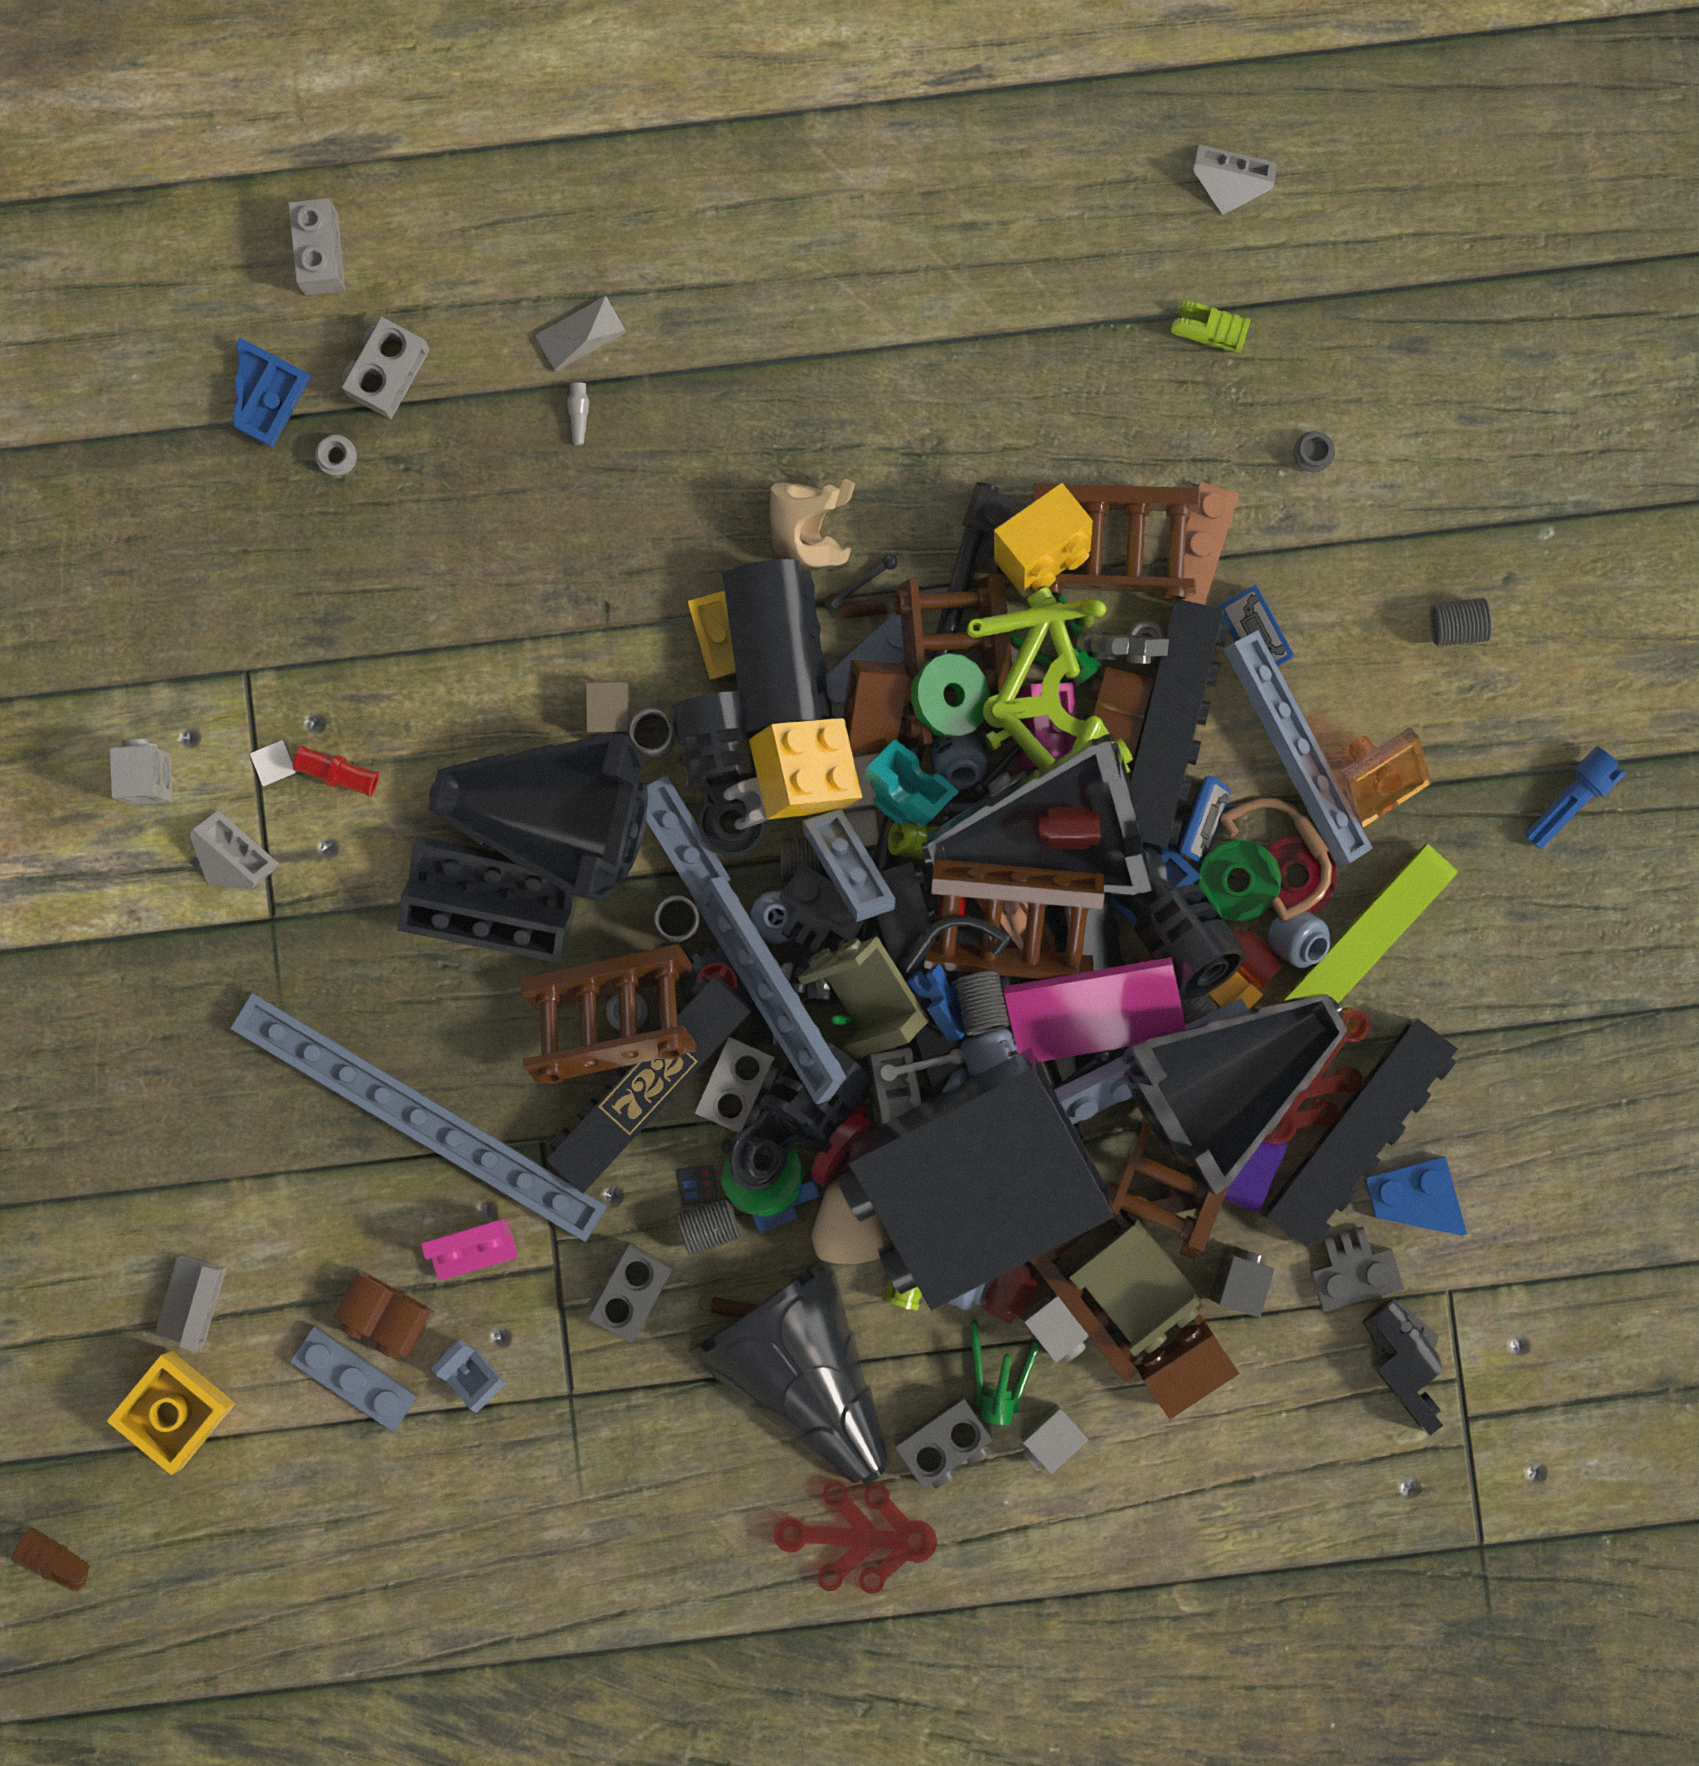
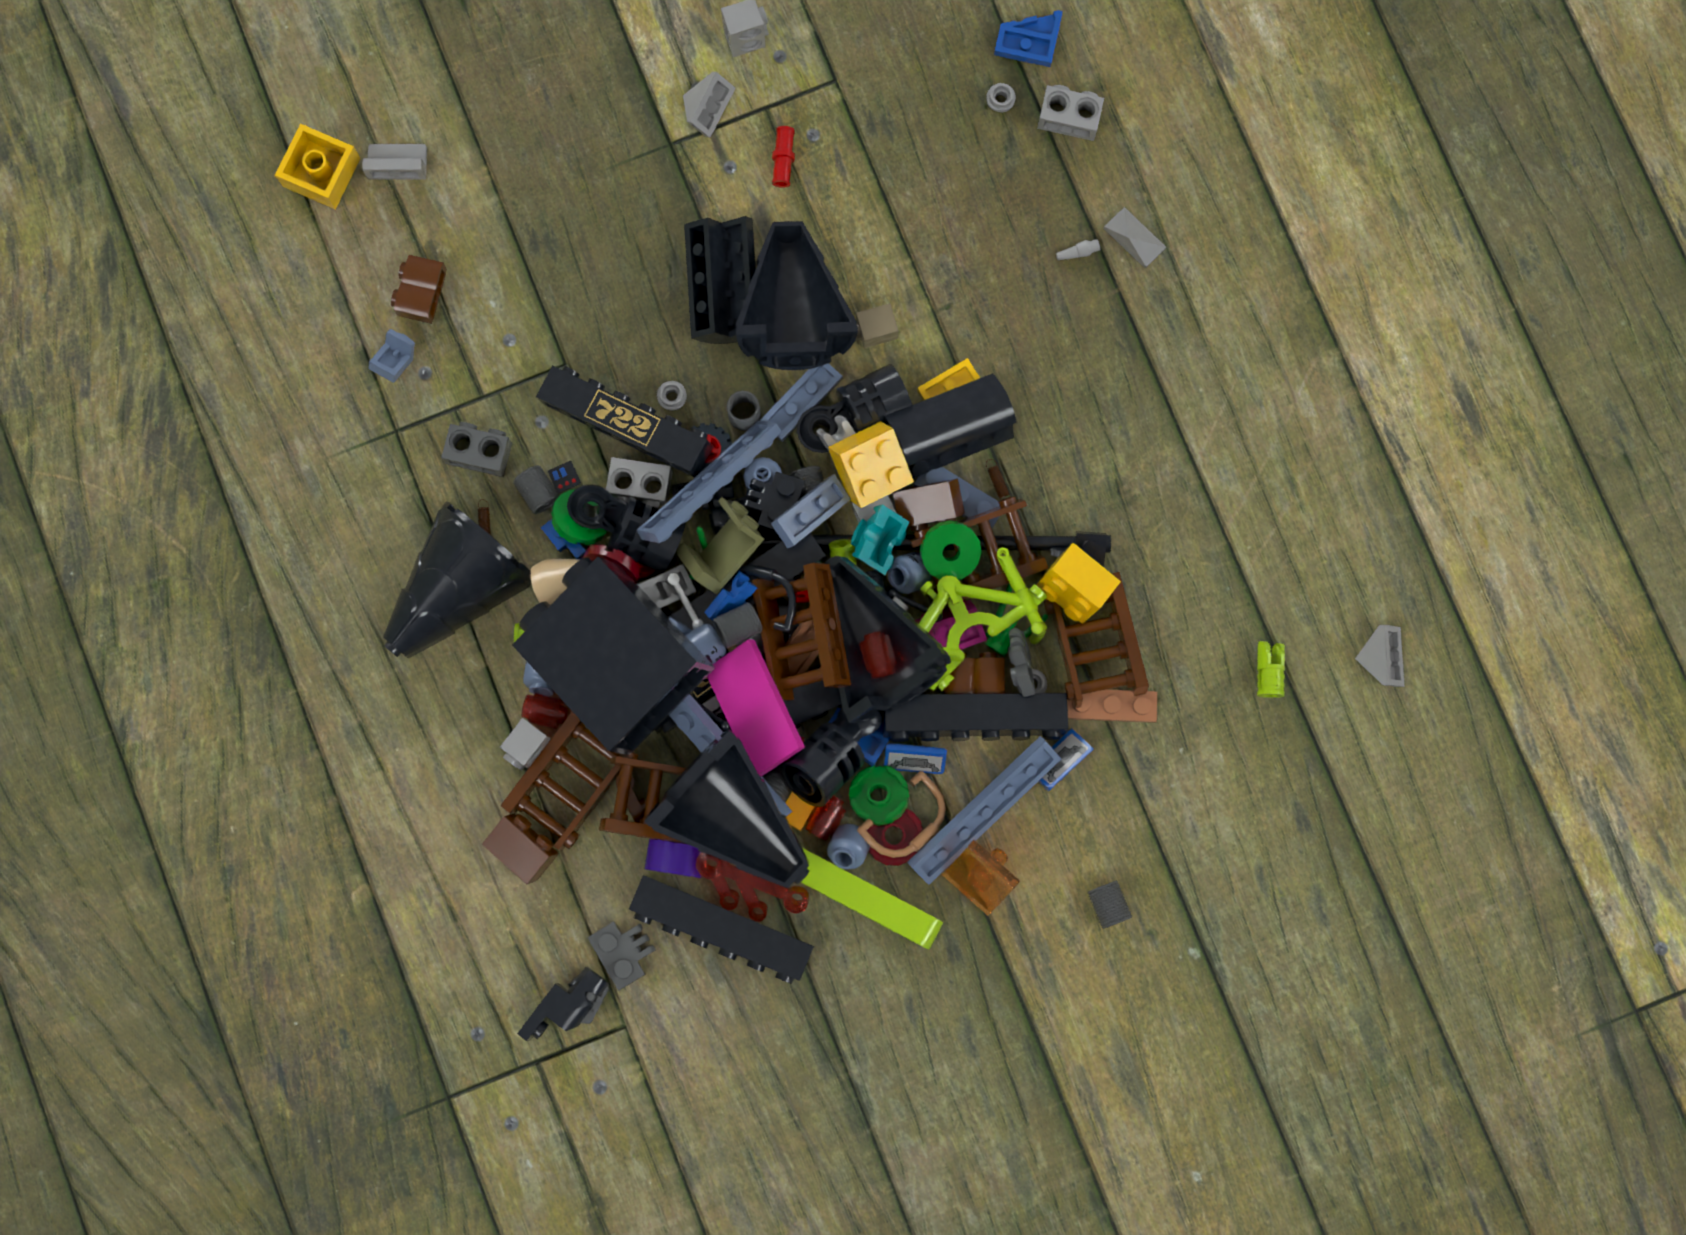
camera: 75 degrees right, 5 degrees down
reddish brown hinge [11,1527,90,1592] -> none
sand blue plate [230,993,608,1242] -> none
white sticker [250,741,295,786] -> none
light grey brick [288,198,346,296] -> none
sand blue plate [290,1326,419,1432] -> none
dark pink bracket [421,1217,518,1280] -> none
reddish brown fence [521,944,697,1085] -> none
dark grey piece [628,708,676,758] -> none
tan piece [769,479,855,568] -> none
clear red plant [774,1480,937,1594] -> none
black hinge [824,554,898,609] -> none
white sticker [844,809,879,846] -> none
dark grey brick [894,1395,993,1489] -> none
green plant [970,1320,1041,1425] -> none
light grey brick [1021,1404,1089,1474] -> none
olive panel [1069,1219,1202,1356] -> none
dark grey brick [1209,1247,1275,1318] -> none
dark grey plate [1293,431,1335,473] -> none
blue wing [1363,1156,1467,1236] -> none
blue piece [1525,746,1627,849] -> none

